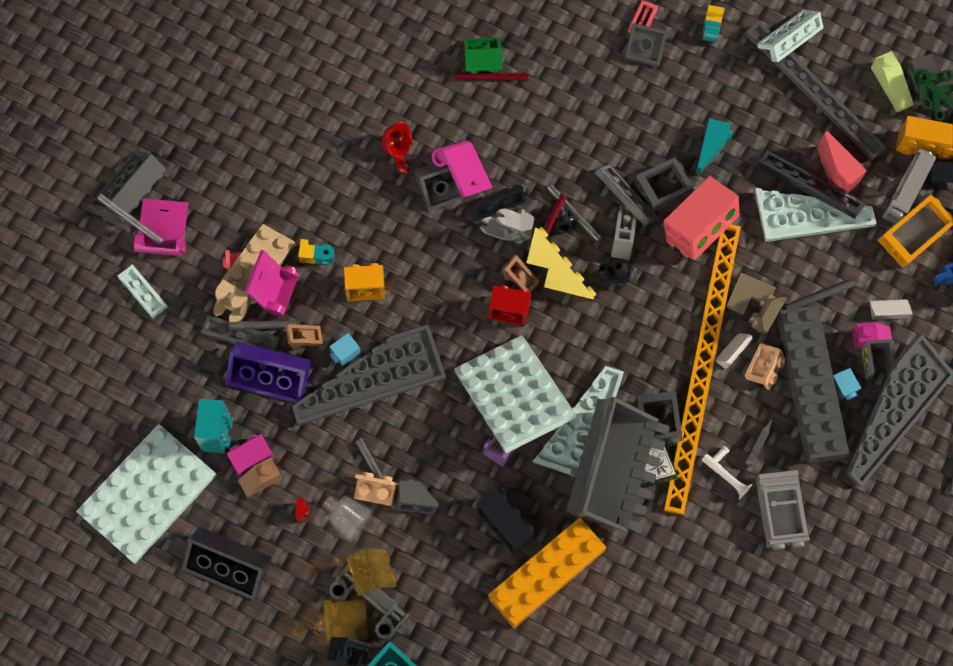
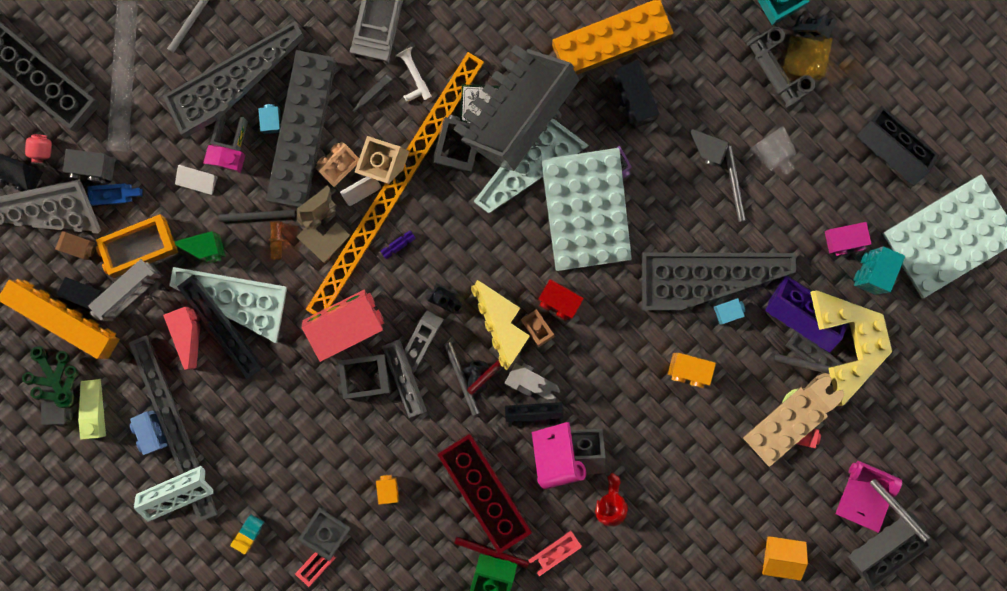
camera: 160 degrees left, 15 degrees up
light aqua tile [117,264,168,319] -> none
medium nougat slope [238,457,282,498] -> none
dark pink door [245,250,299,317] -> none
medium nougat slope [286,324,323,350] -> none
red plate [296,499,309,522] -> none
leg [298,239,335,265] -> none
clear yellow bracket [346,548,396,595] -> none
light nougat bracket [354,472,398,507] -> none
teal slope [695,118,733,176] -> none
none -> medium blue slope [130,410,169,455]
none -> green slope [175,231,226,264]
none -> clear orange axle [268,221,284,260]
none -> tan slope [355,136,409,184]
none -> light orange brick [376,475,399,505]
none -> dark purple axle [381,231,415,259]
none -> dark red brick [437,433,532,554]
none -> coral hinge [528,530,582,576]
none -> light orange slope [762,536,808,580]
none -> light yellow wing [810,290,892,406]

